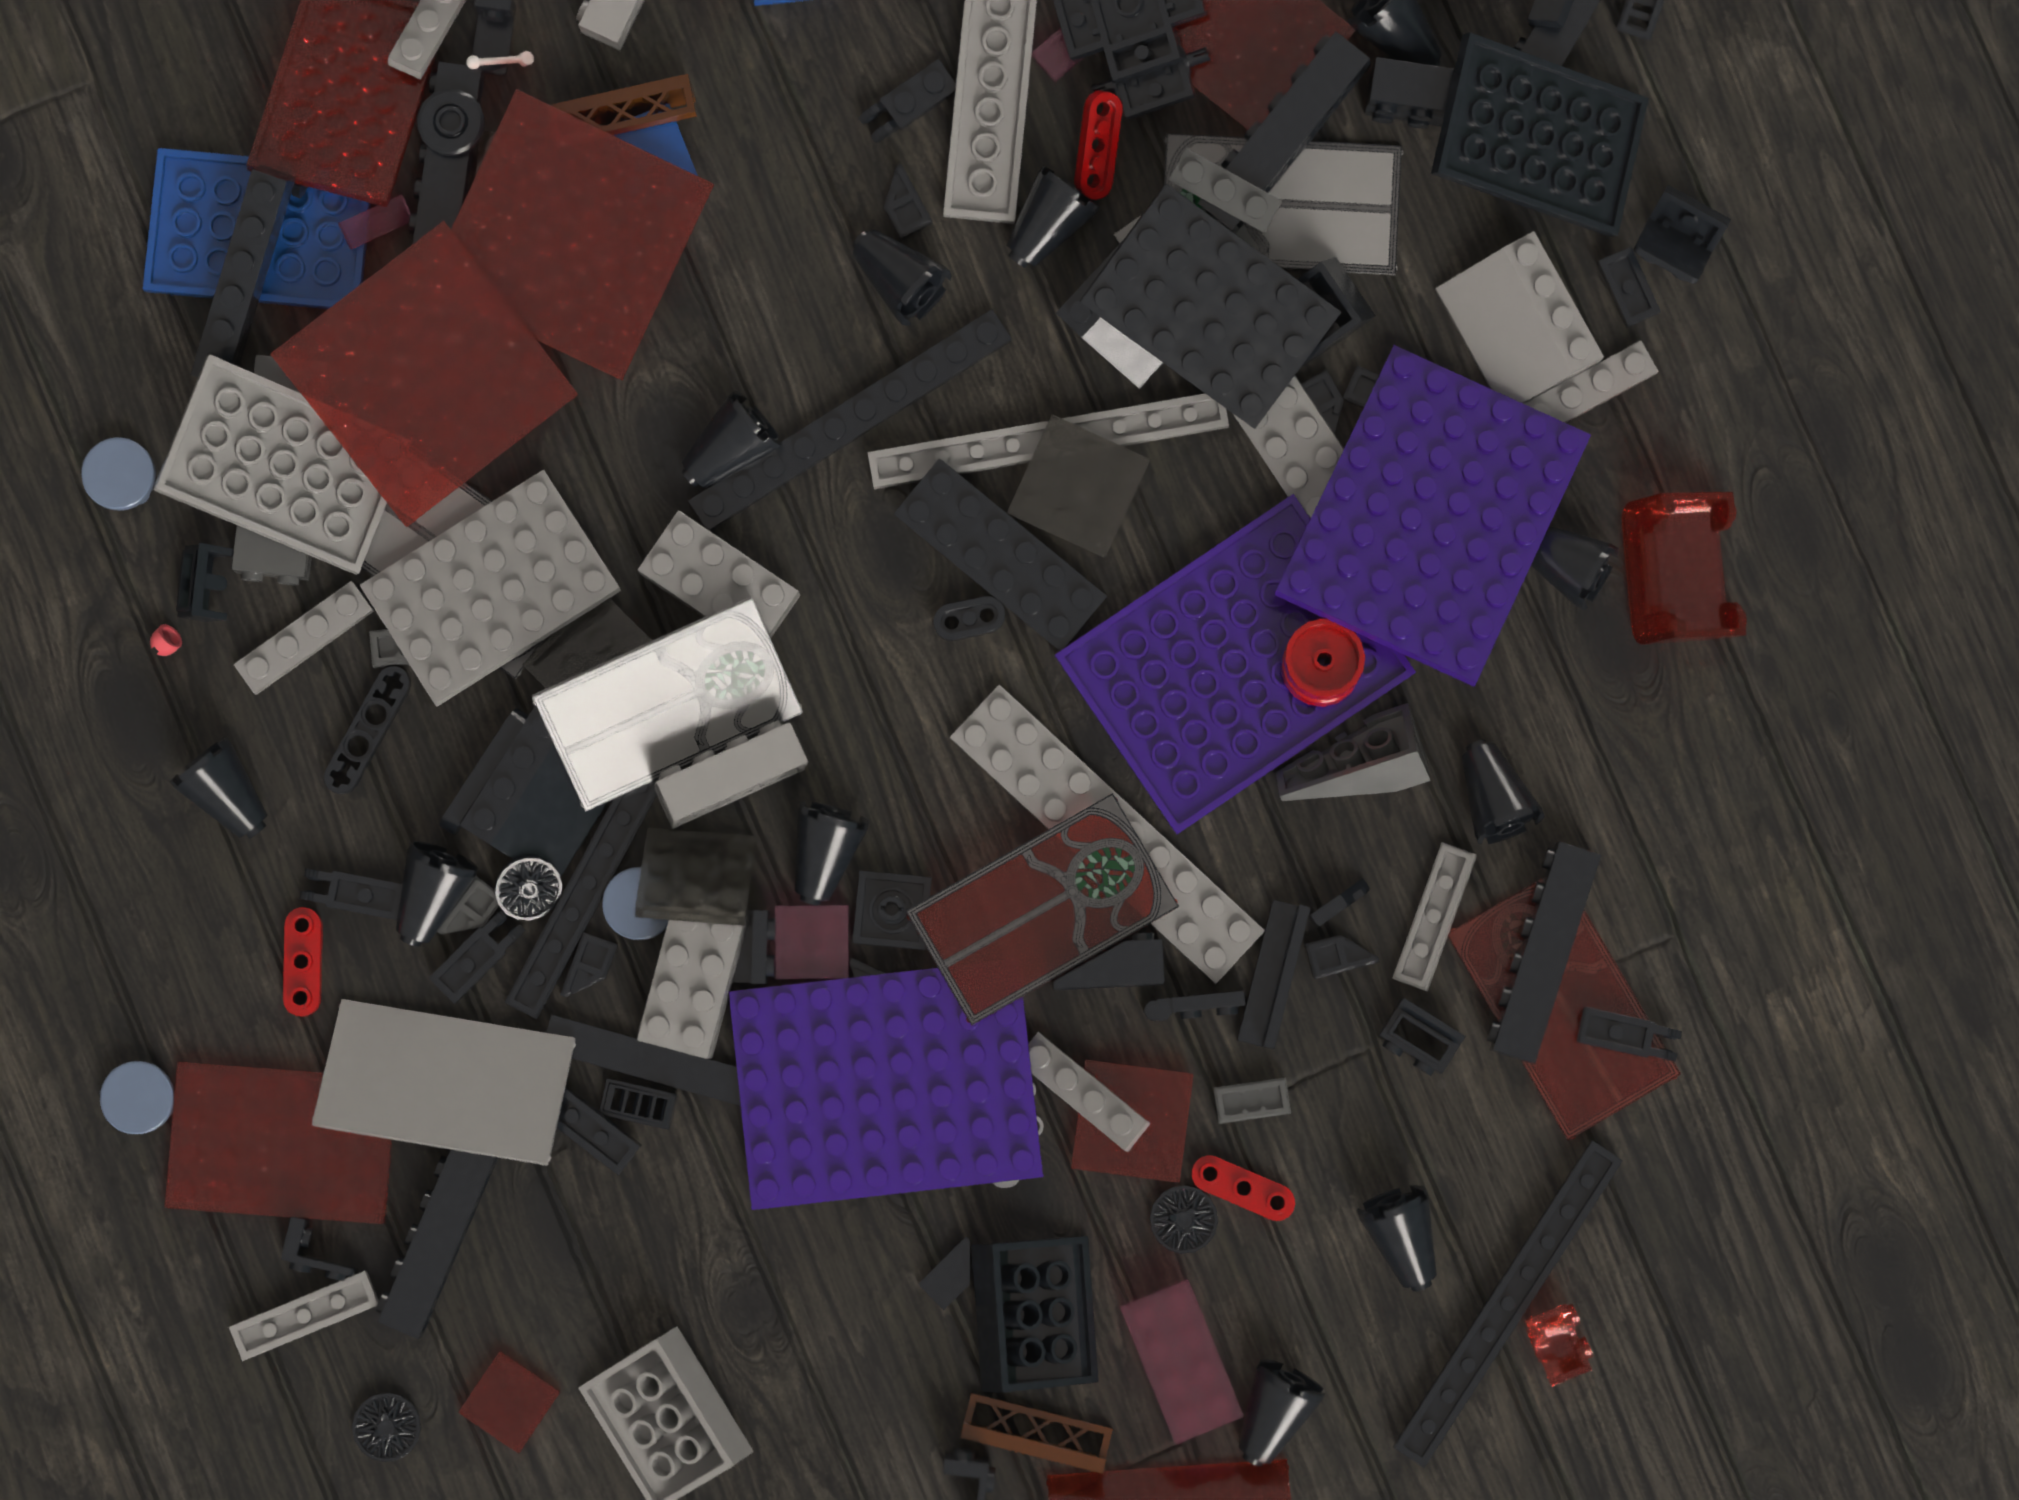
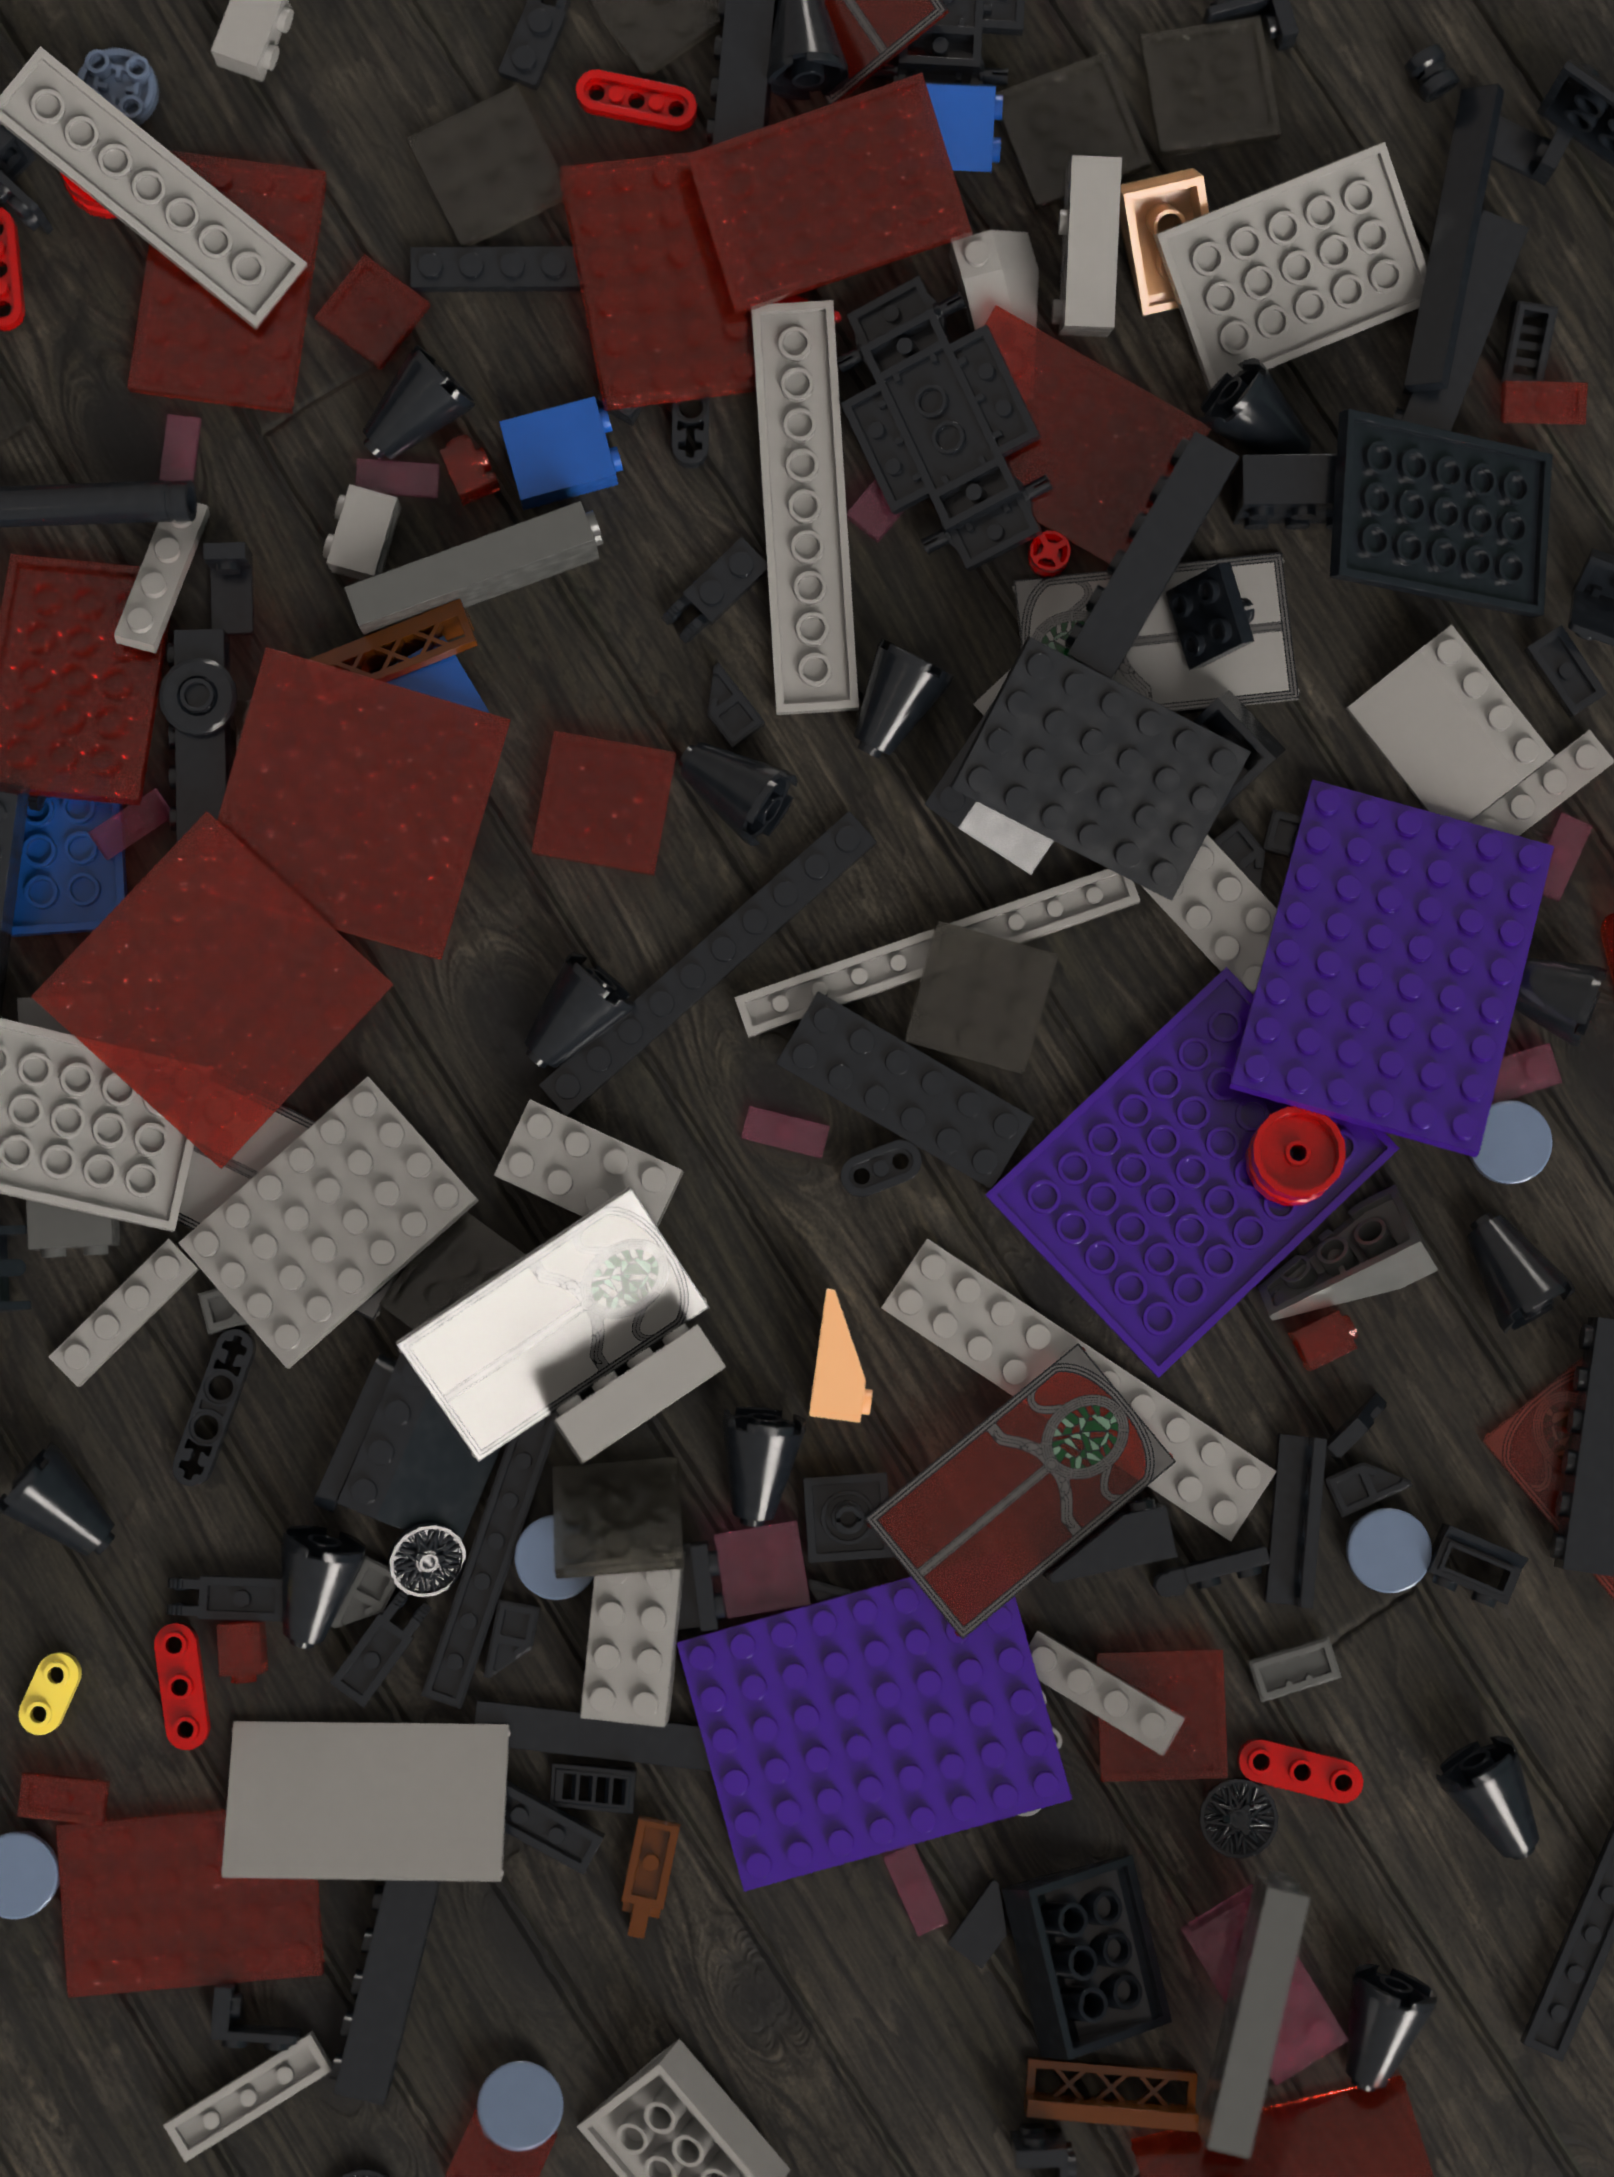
camera: 10 degrees left, 0 degrees up
white hinge [466,51,534,69] -> none
red plate [1074,90,1122,200] -> none
dark grey plate [1169,148,1282,233] -> none
light grey tile [1392,842,1477,992] -> none
none -> clear red plate [17,1772,110,1826]
none -> light yellow plate [19,1652,82,1735]
none -> clear red brick [217,1621,268,1683]
none -> dark grey brick [344,501,604,636]
none -> sand blue tile [477,2061,563,2151]
none -> clear red plate [532,731,677,876]
none -> reddish brown hinge [621,1815,681,1939]
none -> clear pink piece [741,1106,830,1159]
none -> light nougat slope [809,1289,873,1423]
none -> clear pink piece [883,1844,949,1937]
none -> red wheel [1028,530,1071,577]
none -> black plate [1166,562,1255,670]
none -> dark grey brick [1197,1870,1310,2159]
none -> clear red brick [1288,1310,1358,1371]
none -> sand blue tile [1346,1508,1432,1593]
none -> sand blue tile [1469,1100,1552,1185]
none -> clear pink plate [1491,1043,1562,1105]
none -> clear red plate [1501,381,1588,425]
none -> clear pink piece [1543,813,1593,902]

